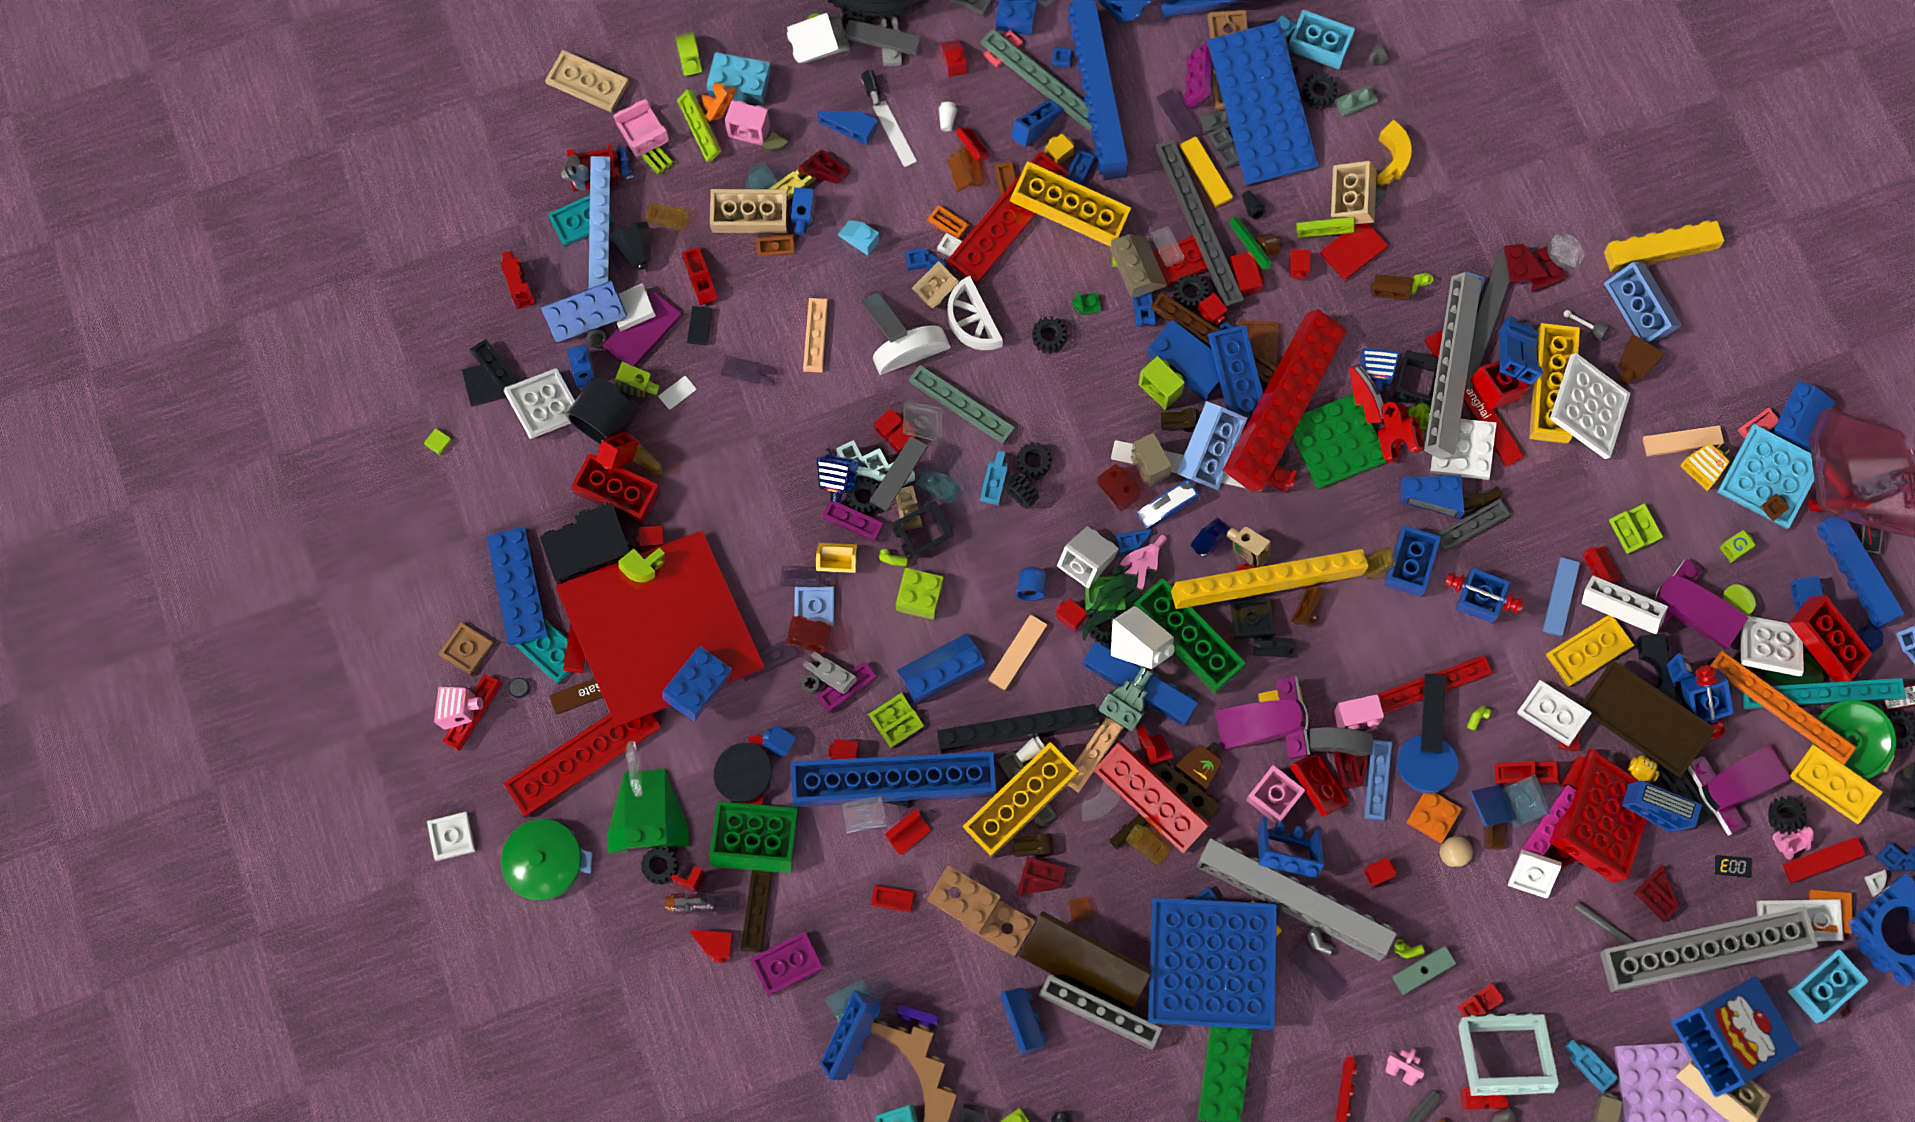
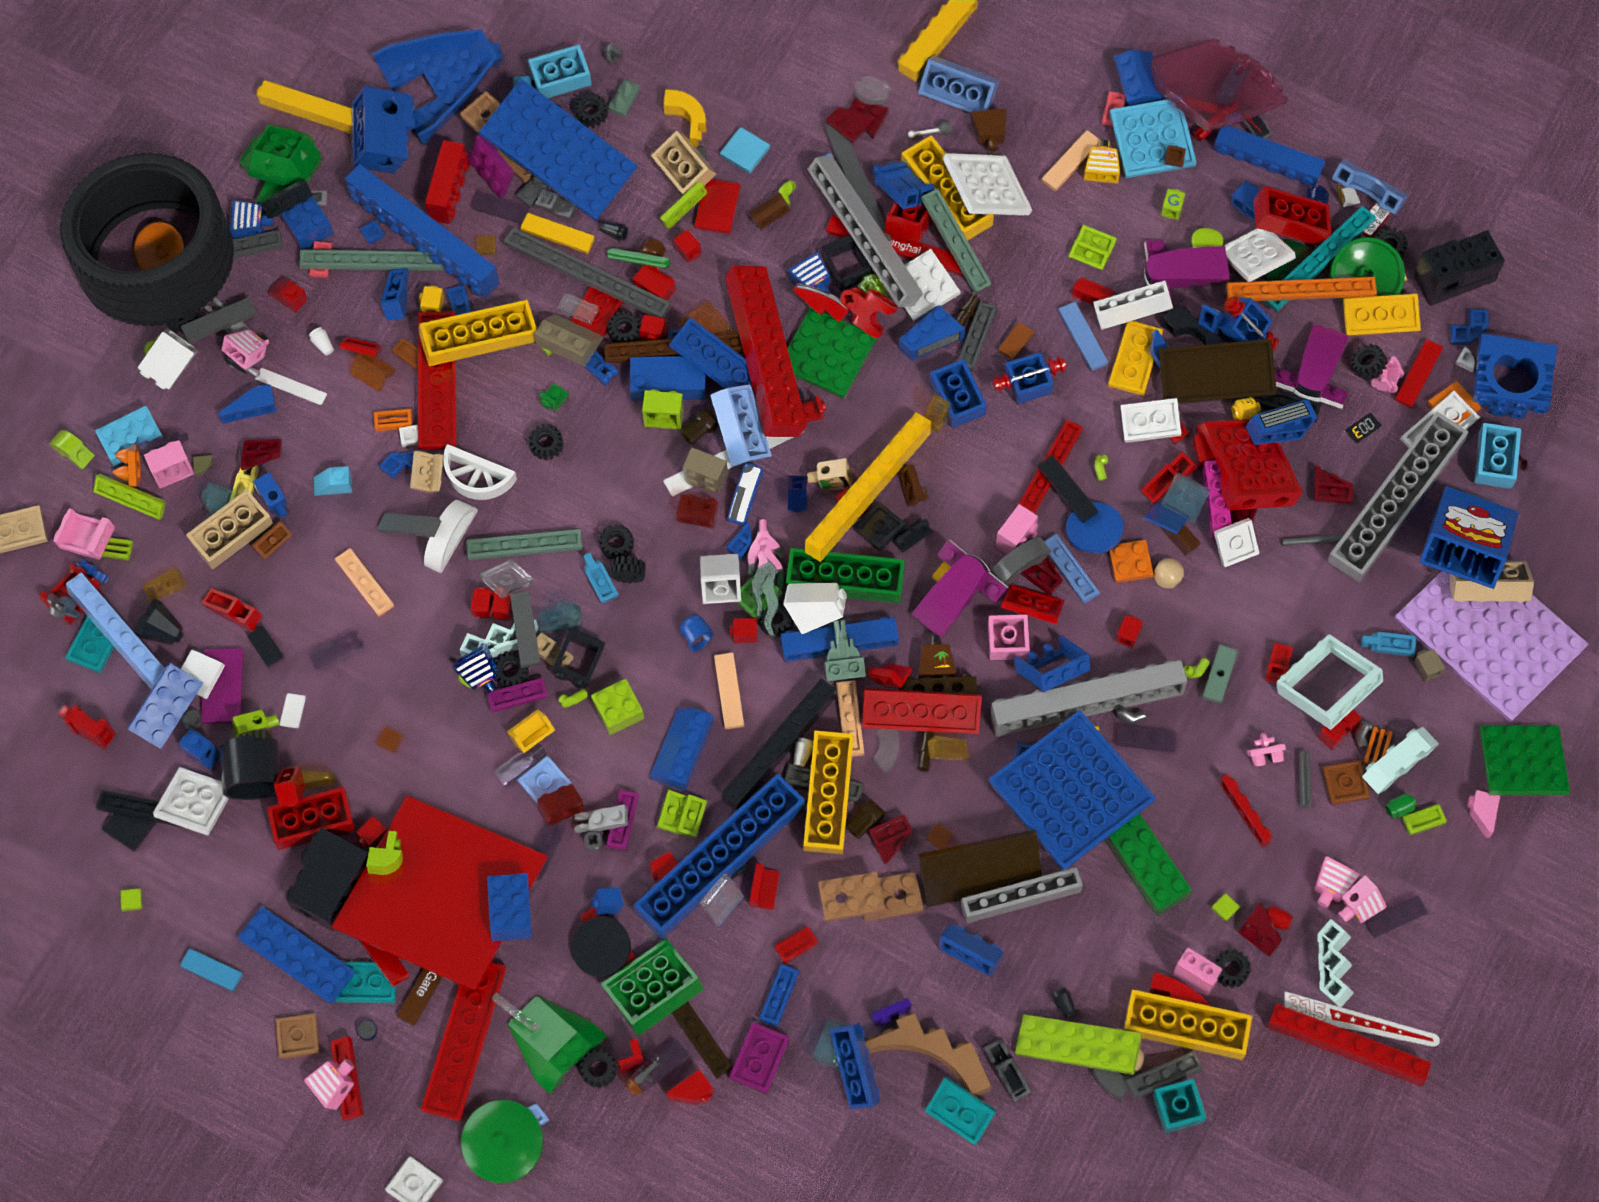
camera: 40 degrees left, 5 degrees down
none -> clear purple hinge [136,432,189,456]
none -> dark azure tile [180,948,243,992]
none -> bright pink torso [222,330,269,370]
none -> clear orange tile [376,727,403,753]
none -> red brick [425,140,470,225]
none -> clear yellow tile [477,236,496,255]
none -> medium azure tile [720,127,770,174]
none -> blue tile [759,964,800,1027]
none -> sand green plate [921,189,992,294]
none -> dark orange tile [998,322,1035,361]
none -> blue tile [1149,329,1169,368]
none -> white sticker [1336,183,1360,207]

